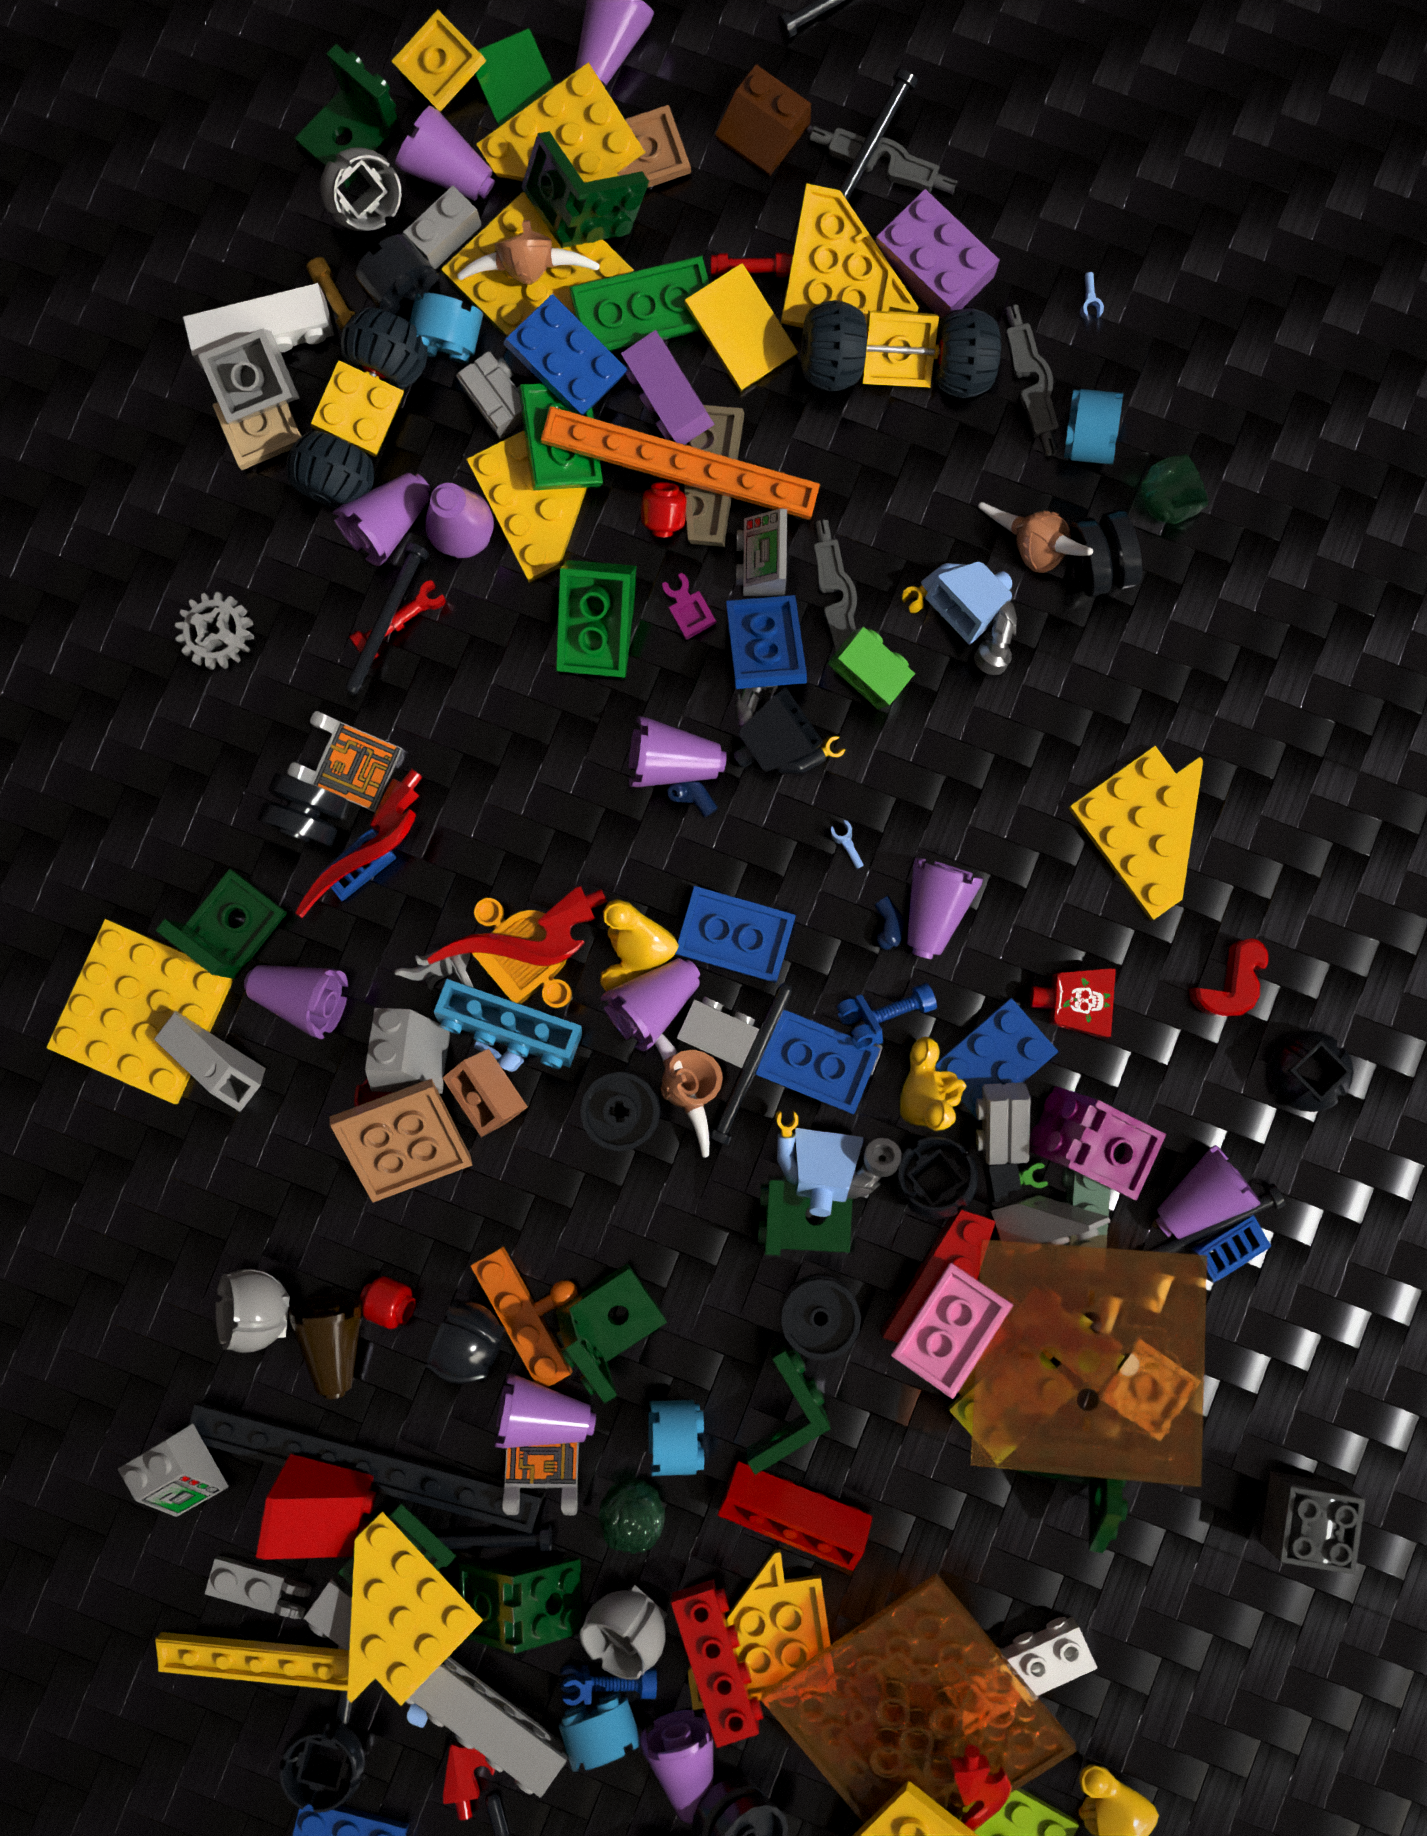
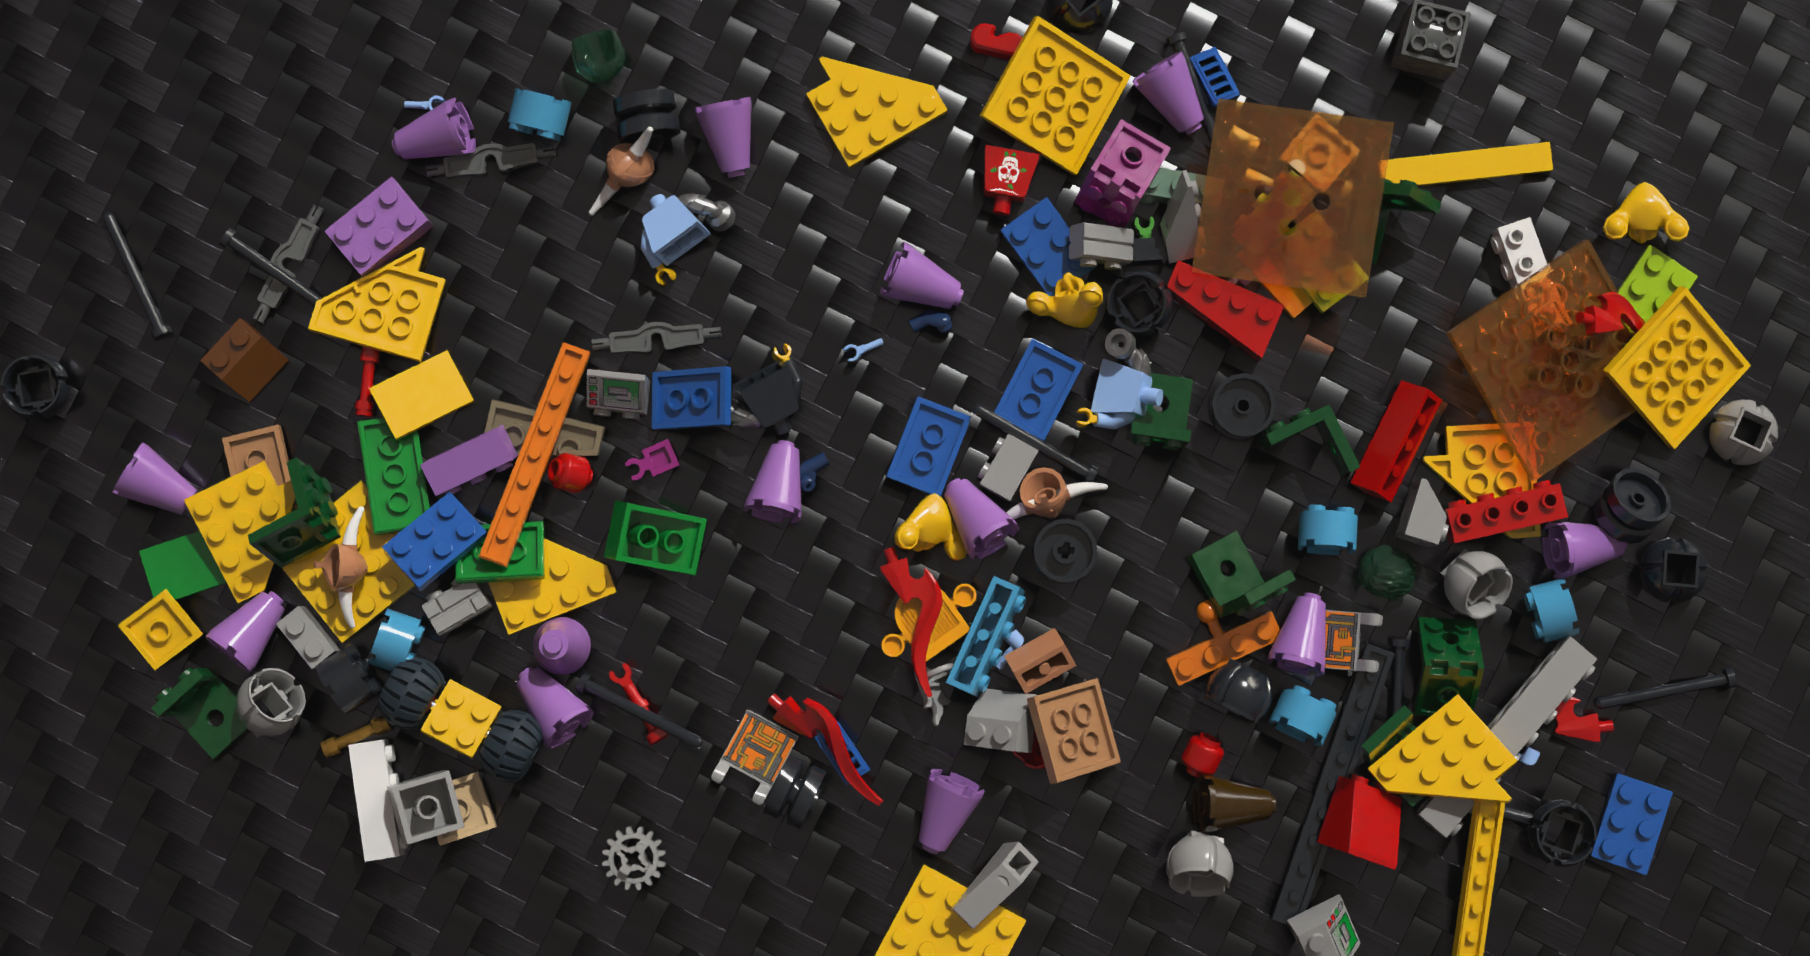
camera: 95 degrees left, 0 degrees up
dark green bracket [156,869,287,979] -> none
light grey hinge [205,1555,311,1619] -> none
blue bar [559,1664,657,1705] -> none
black plate [801,300,1001,398] -> none
bright green brick [827,627,915,709] -> none
blue bar [837,983,937,1050] -> none
bright pink tile [891,1263,1014,1399] -> none
none -> medium lavender cone [392,98,476,159]
none -> medium lavender cone [694,97,751,178]
none -> yellow plate [979,16,1131,175]
none -> dark azure brick [1269,685,1337,747]
none -> yellow tile [1378,142,1553,186]
none -> light grey slope [1394,478,1449,548]

